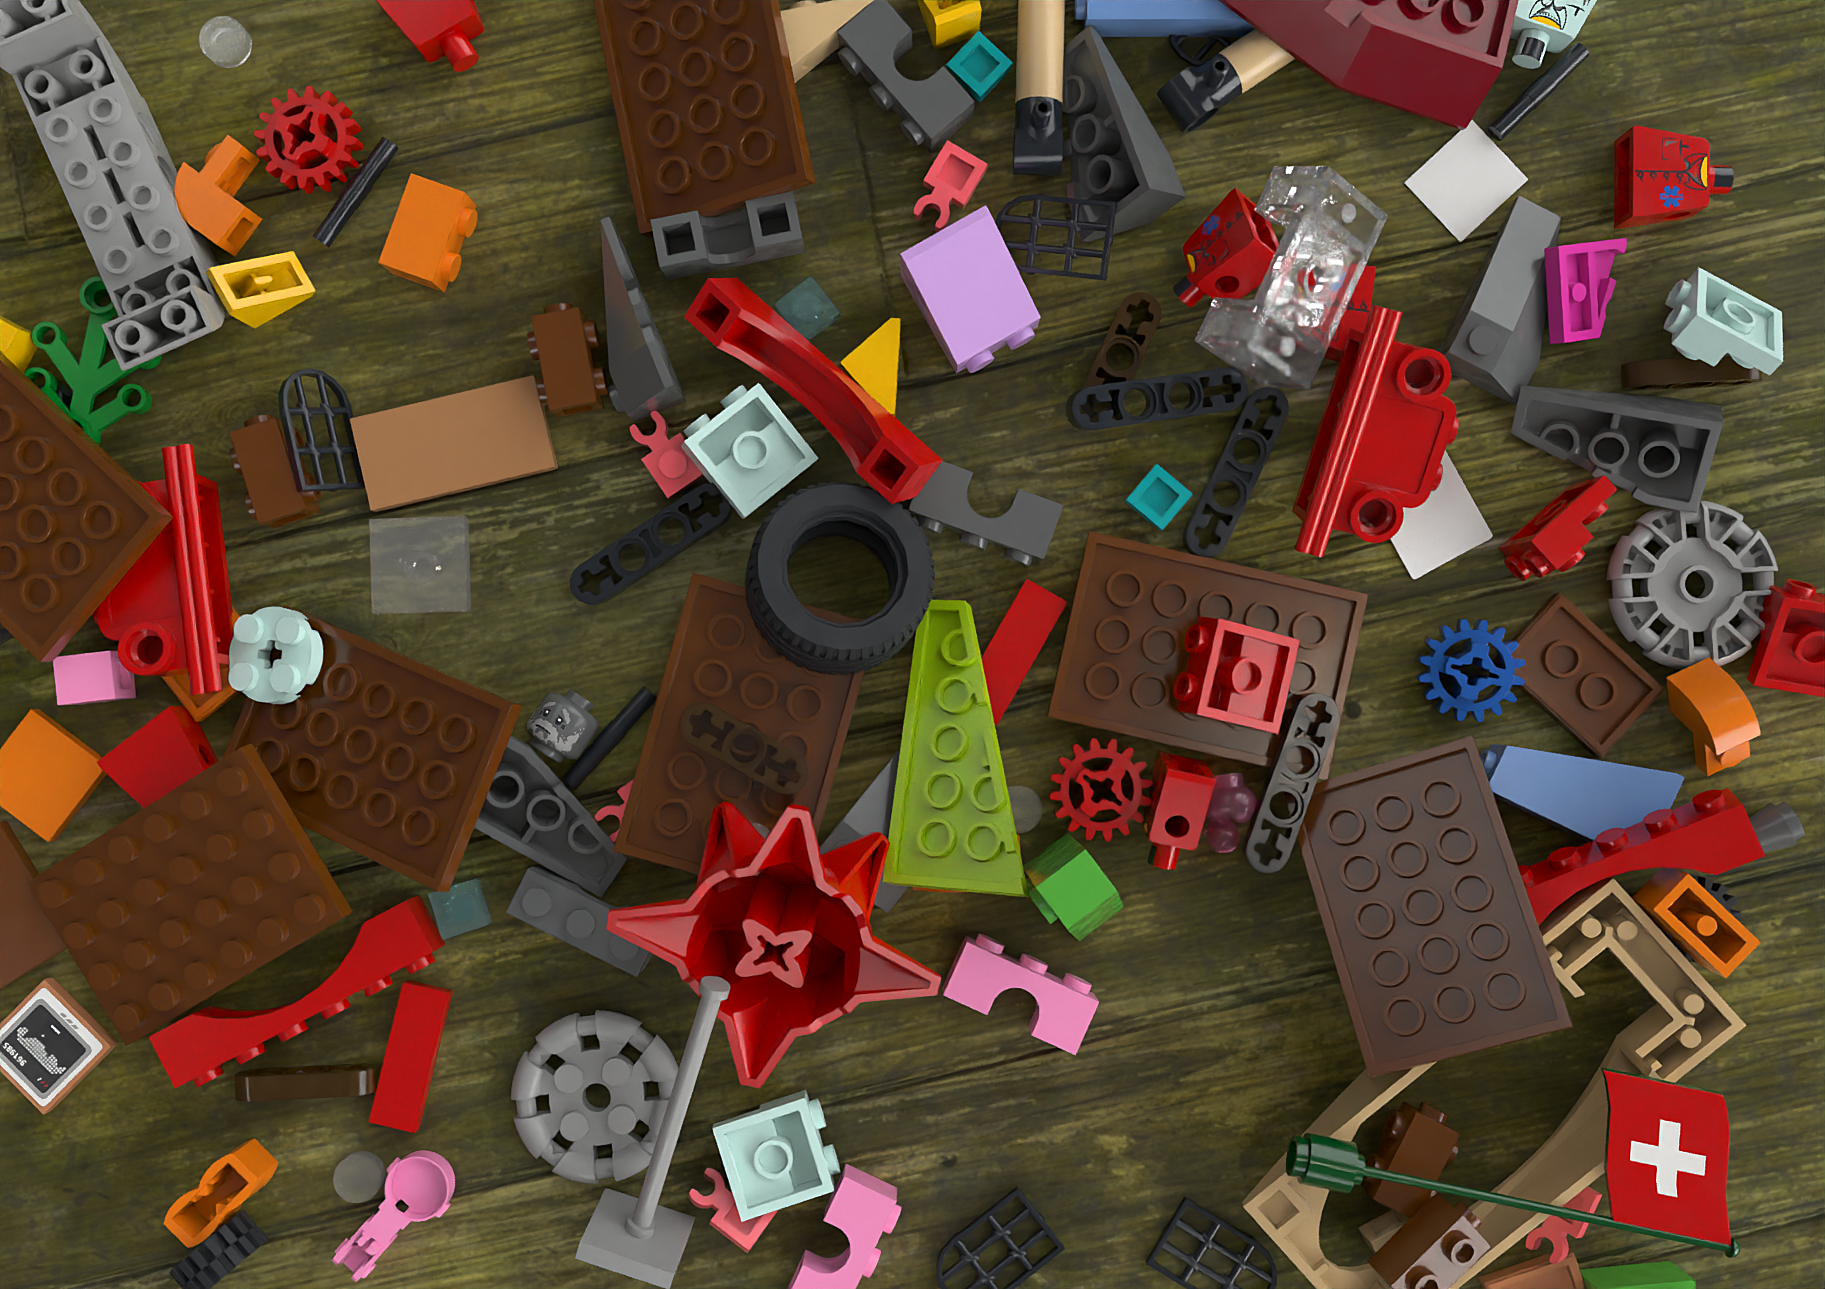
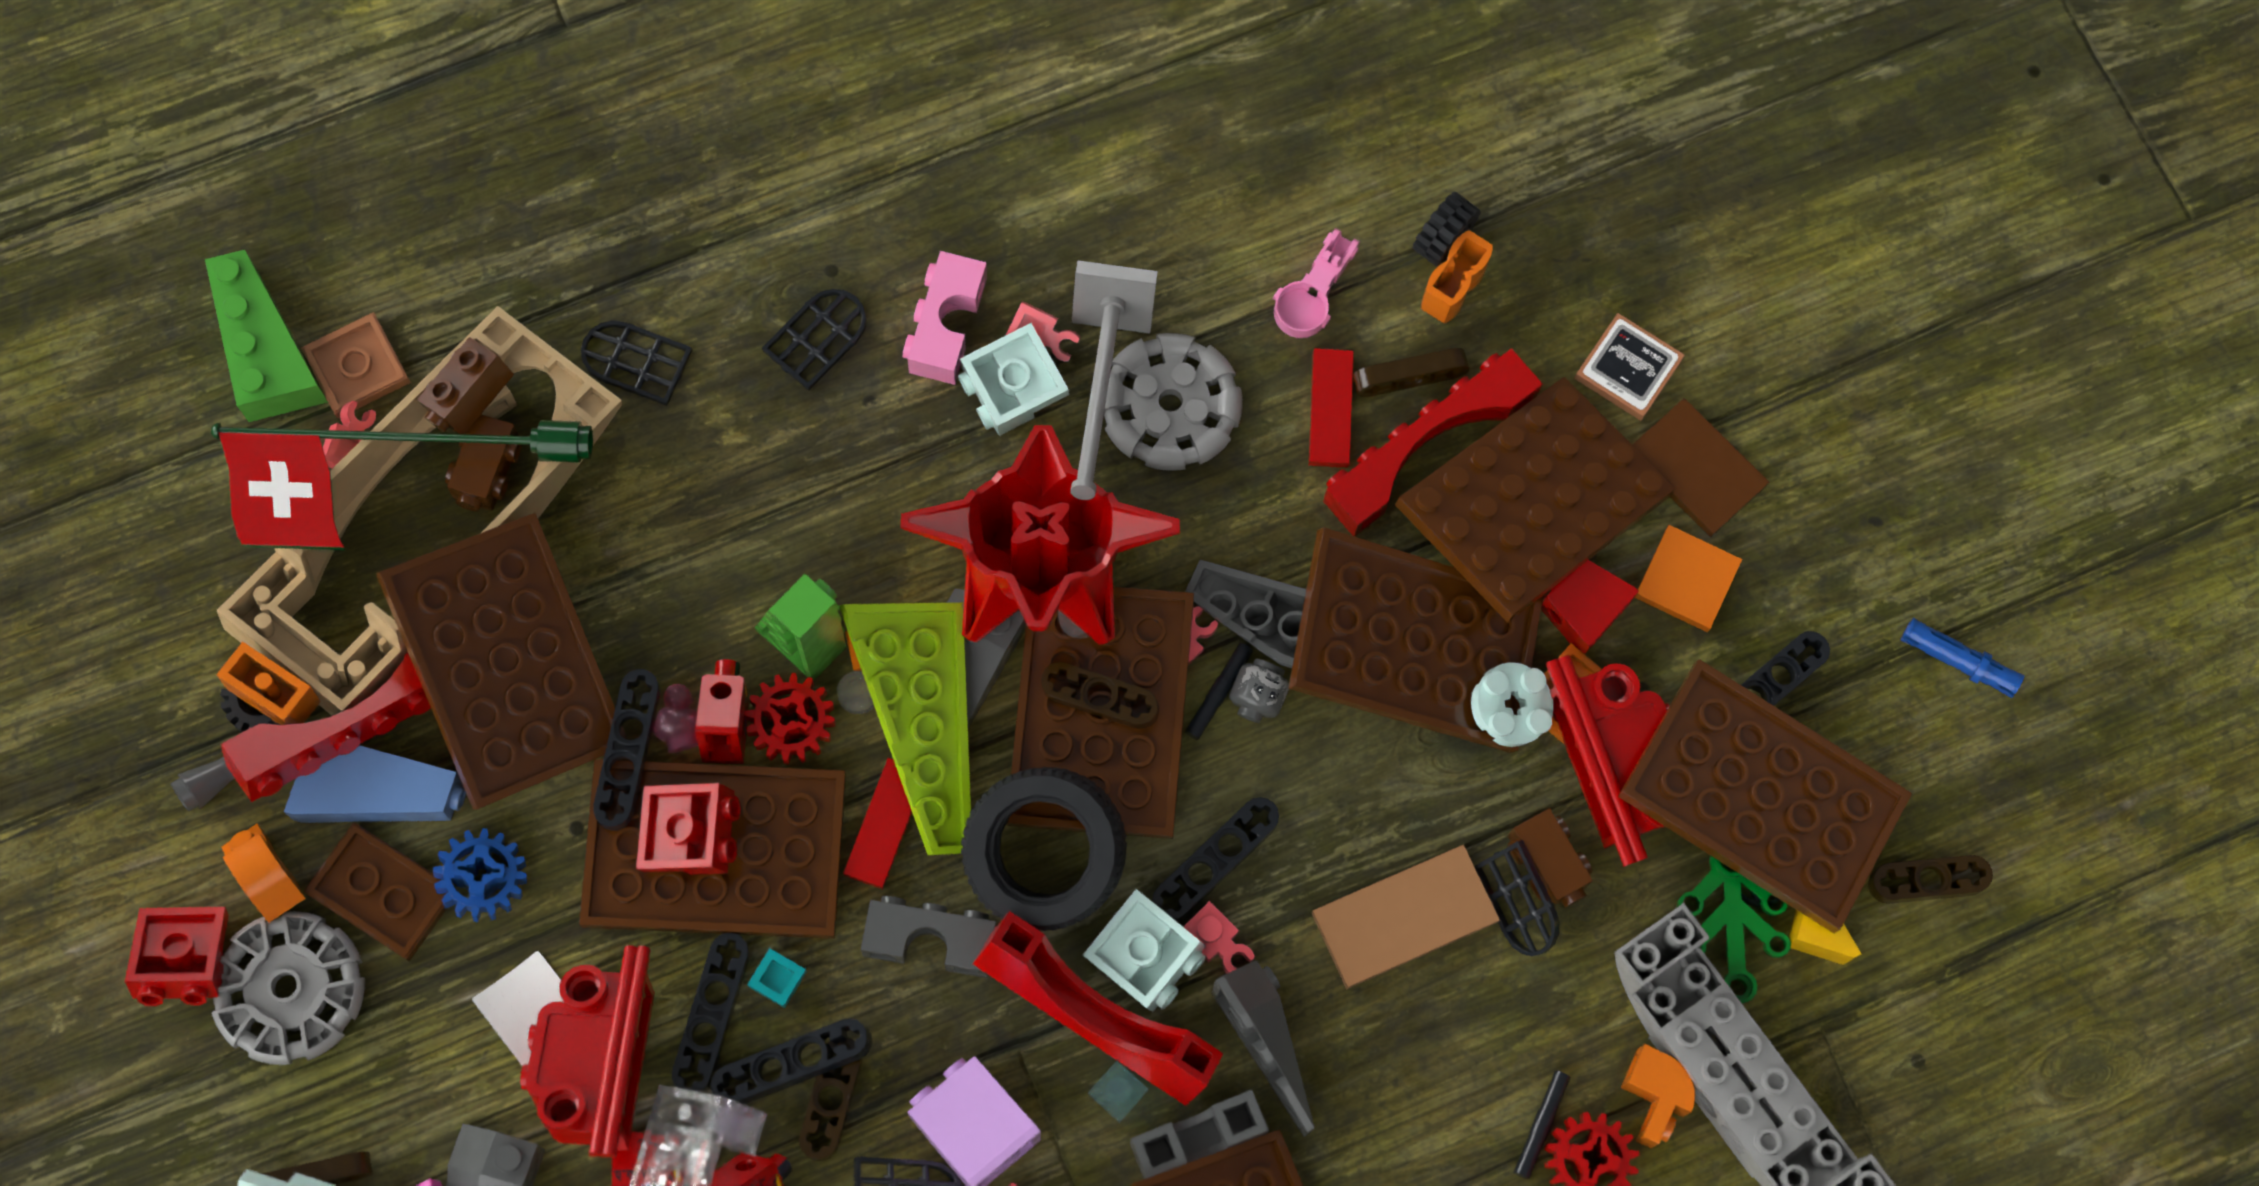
camera: 165 degrees right, 15 degrees down
bright pink panel [53,651,136,705] -> none
yellow slope [206,251,316,328] -> none
clear tile [333,1151,386,1203] -> none
clear plate [369,516,471,615] -> none
orange brick [378,173,478,293] -> none
clear light blue plate [428,878,492,940] -> none
dark grey arch [506,864,652,977] -> none
reddish brown brick [527,303,609,418] -> none
yellow slope [840,318,901,417] -> none
bright pink arch [942,934,1099,1055] -> none
red plate [1498,475,1617,581] -> none
dark grey wedge [1510,386,1723,513] -> none

